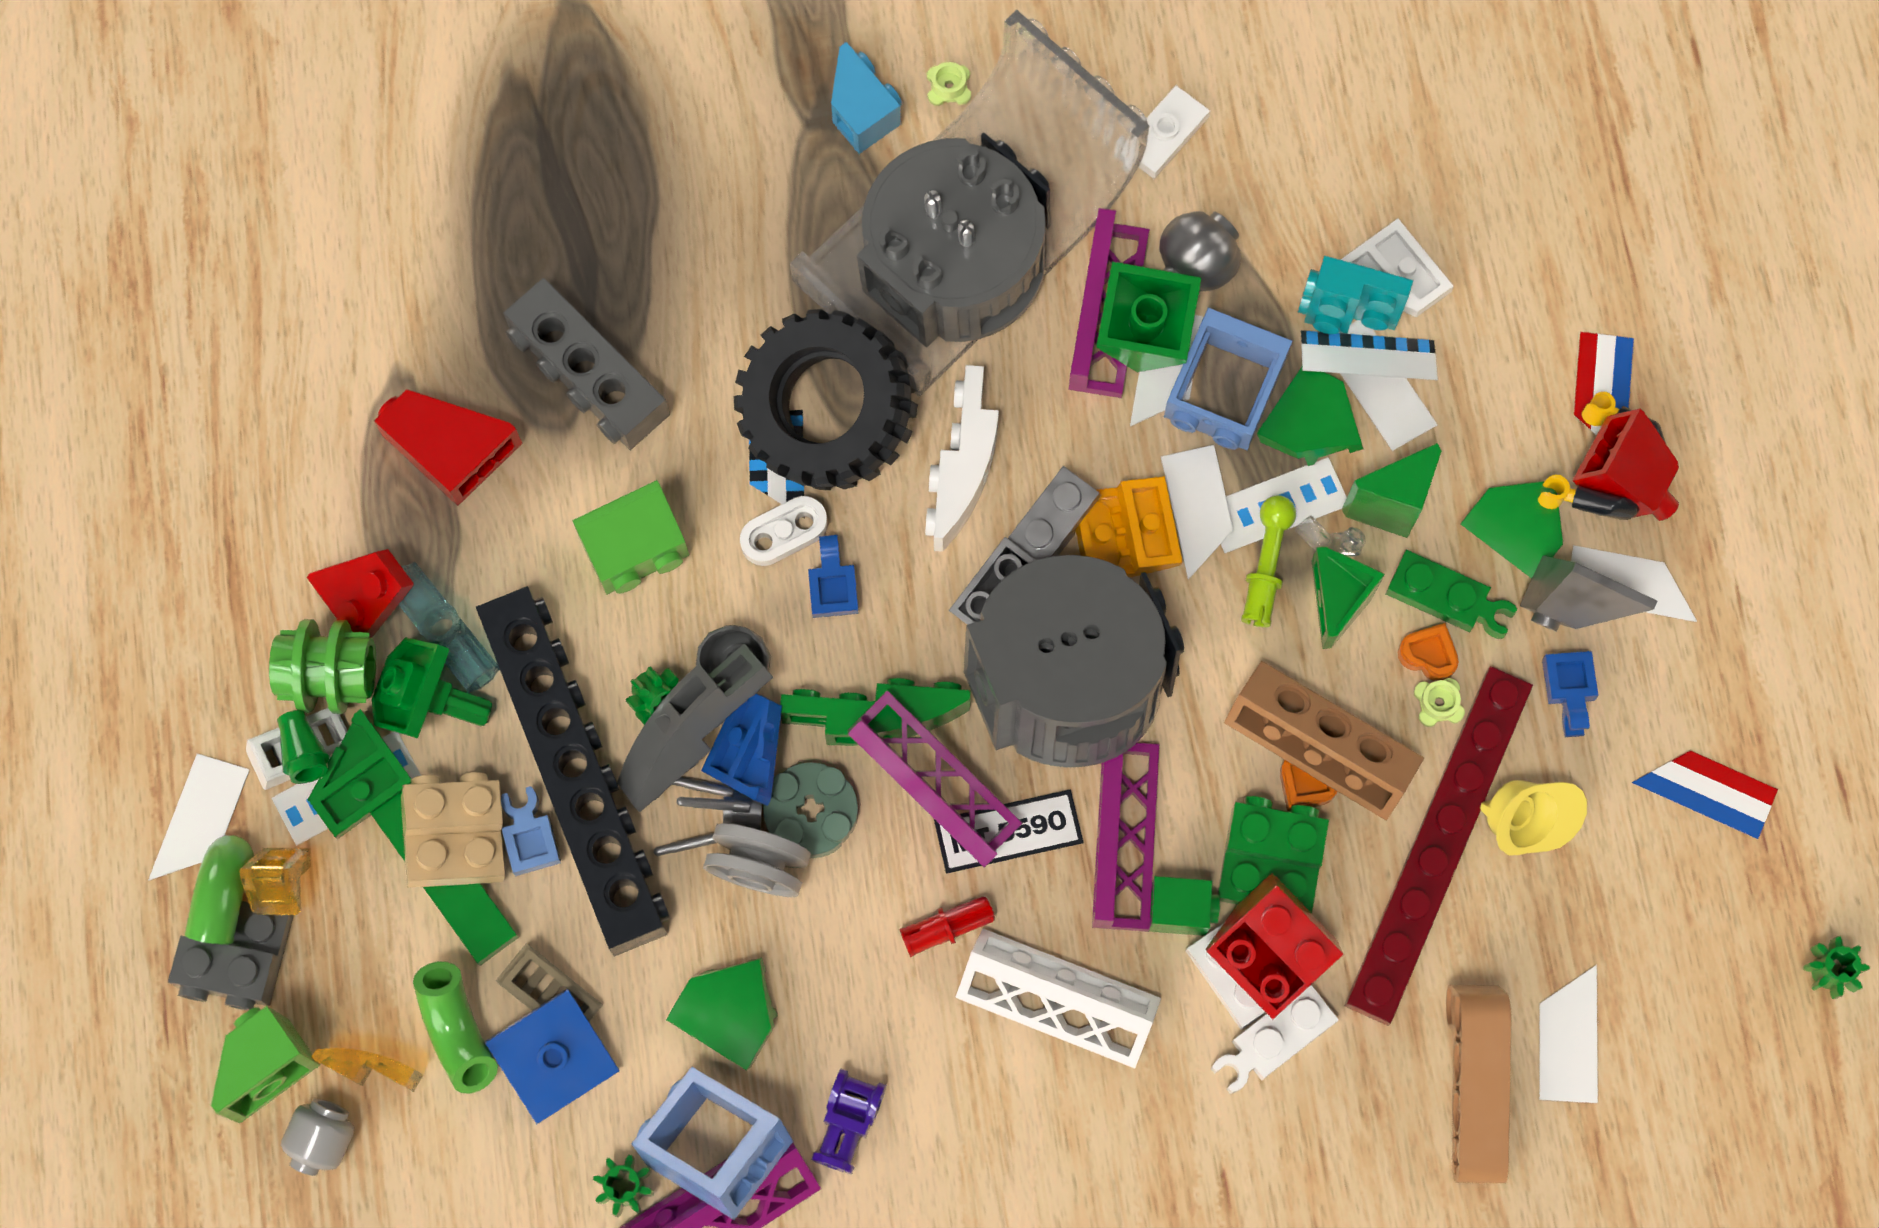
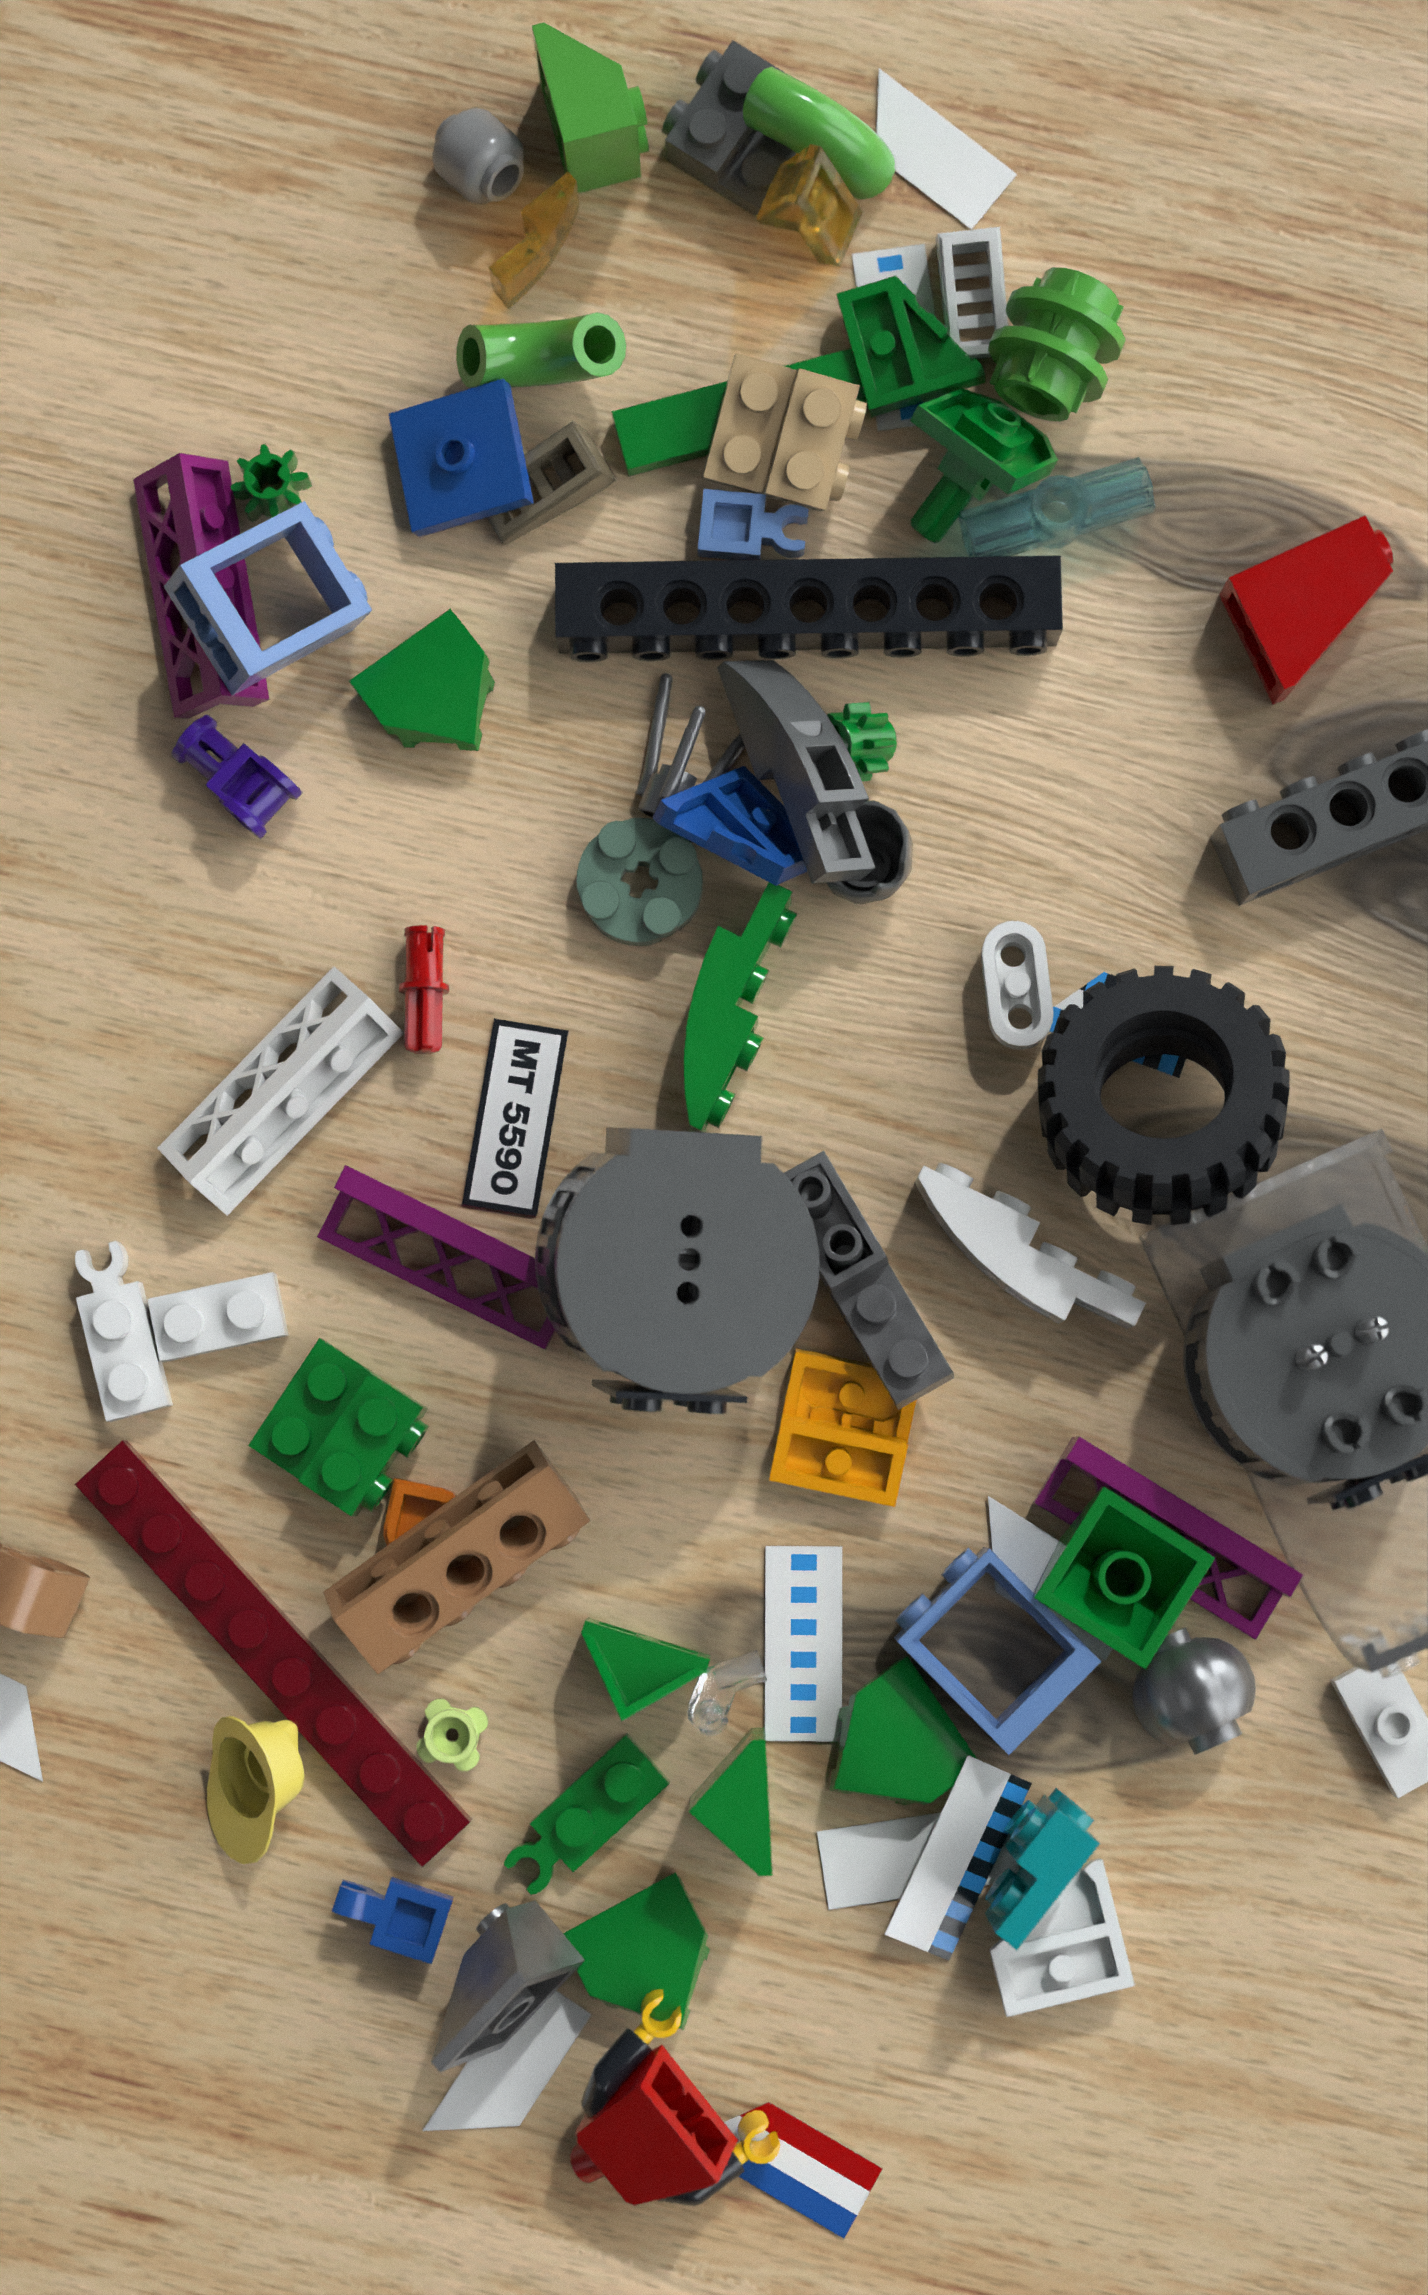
camera: 115 degrees right, 10 degrees up
green cone [277,710,329,784] -> none
red wing [306,549,414,638] -> none
bright green slope [572,480,689,595] -> none
light grey wheel [703,823,811,897] -> none
blue plate [808,535,859,618] -> none
magenta fence [847,690,1022,868] -> none
green brick [1149,876,1220,936] -> none
white sticker [1161,445,1233,580] -> none
red slope [1206,873,1344,1020] -> none
lime pin [1241,495,1296,628] -> none
orange tile [1397,623,1459,681] -> none
sticker [1632,751,1778,839] -> none

